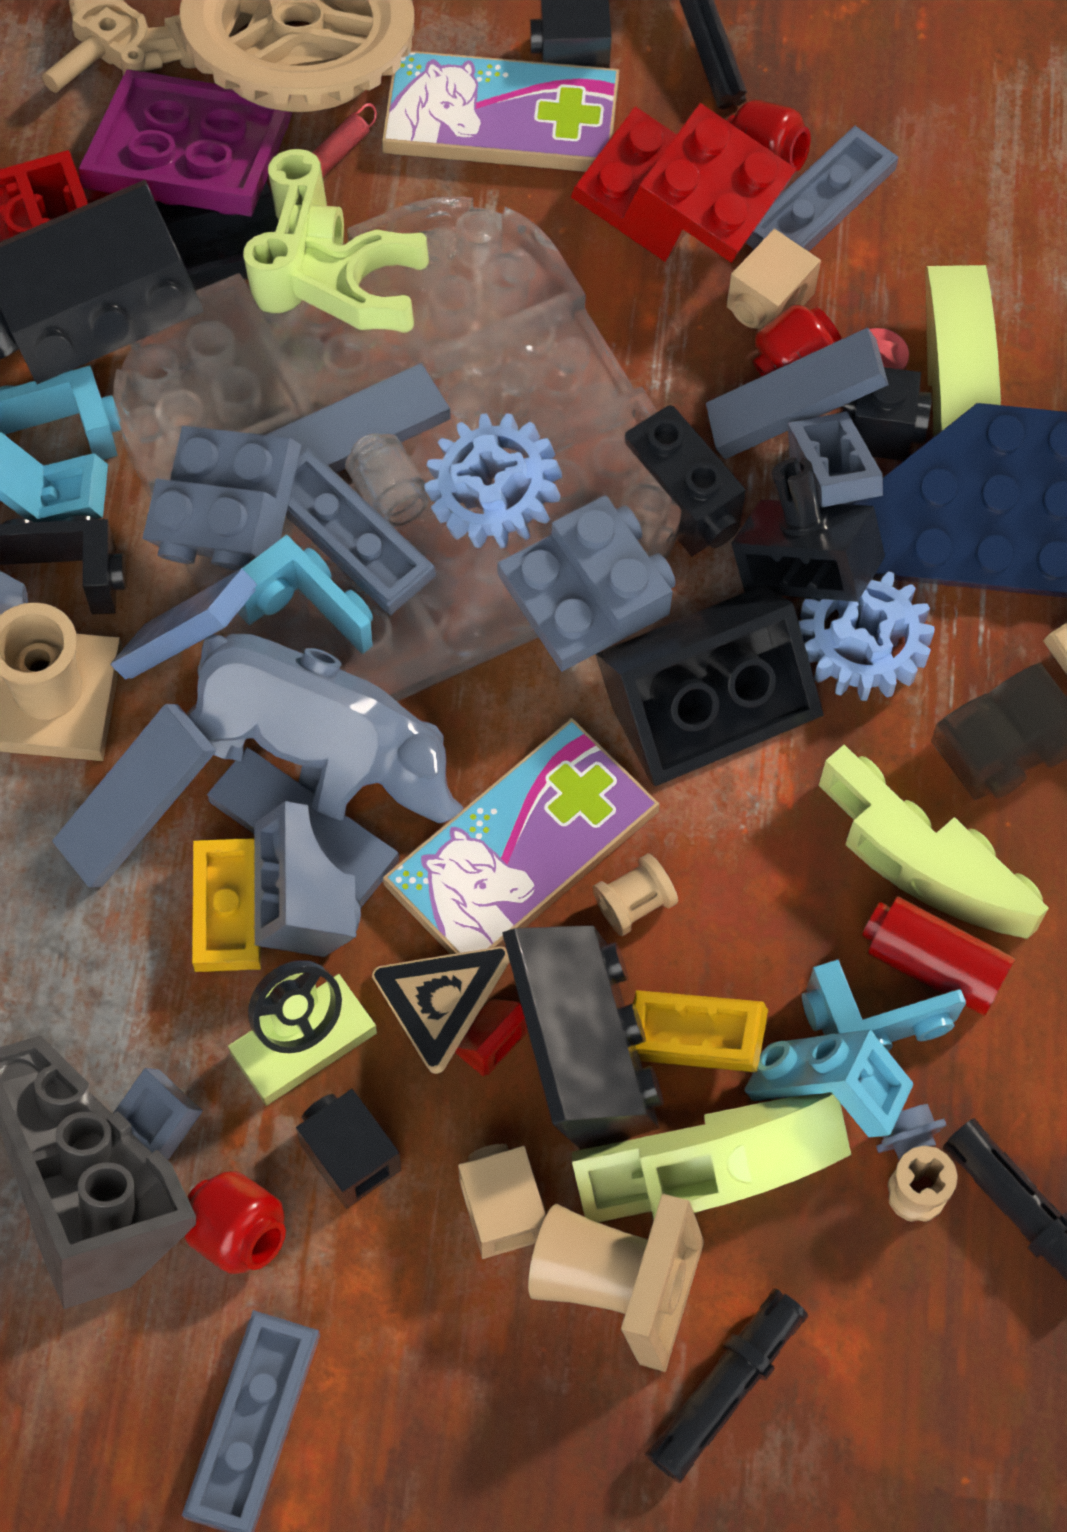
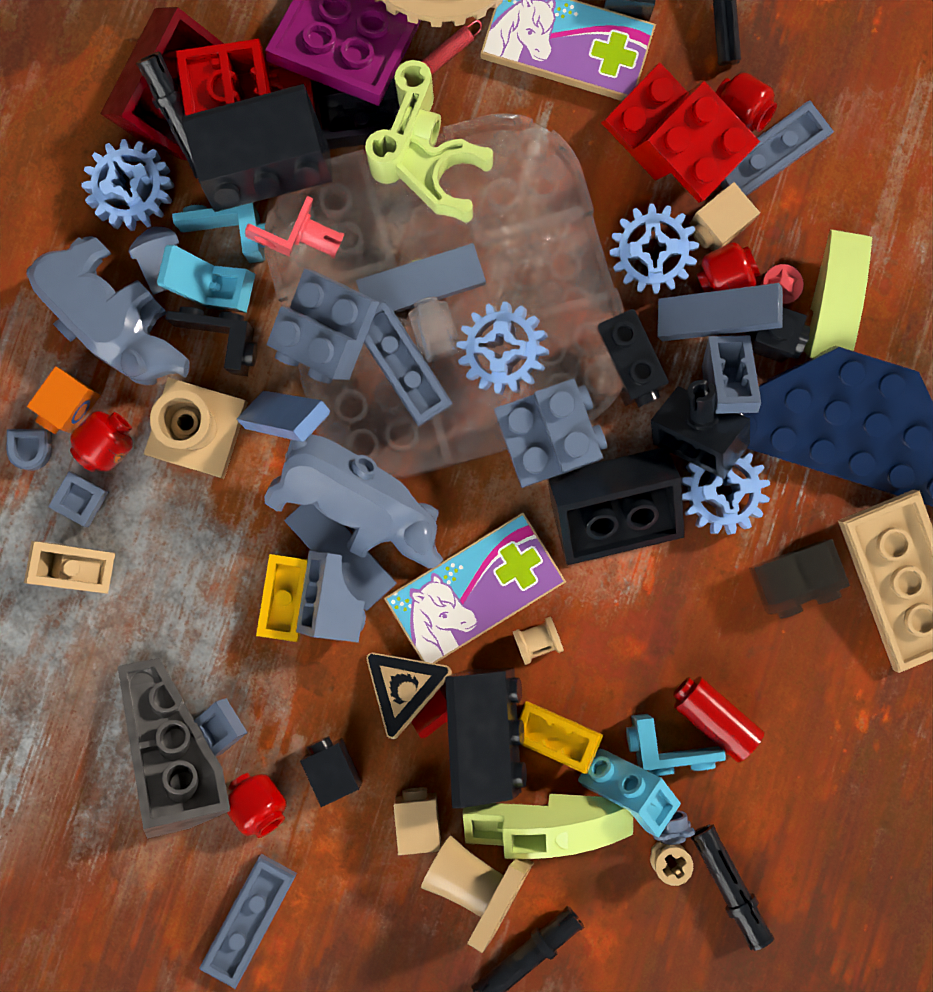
camera: 10 degrees right, 20 degrees up
sand blue tile [52,704,217,888] -> none
yellowish green piece [228,961,377,1106] -> none
medium azure bracket [238,535,373,654] -> none
yellowish green slope [819,745,1049,939] -> none
none -> coral bracket [245,196,345,258]
none -> light blue gear [610,204,699,294]

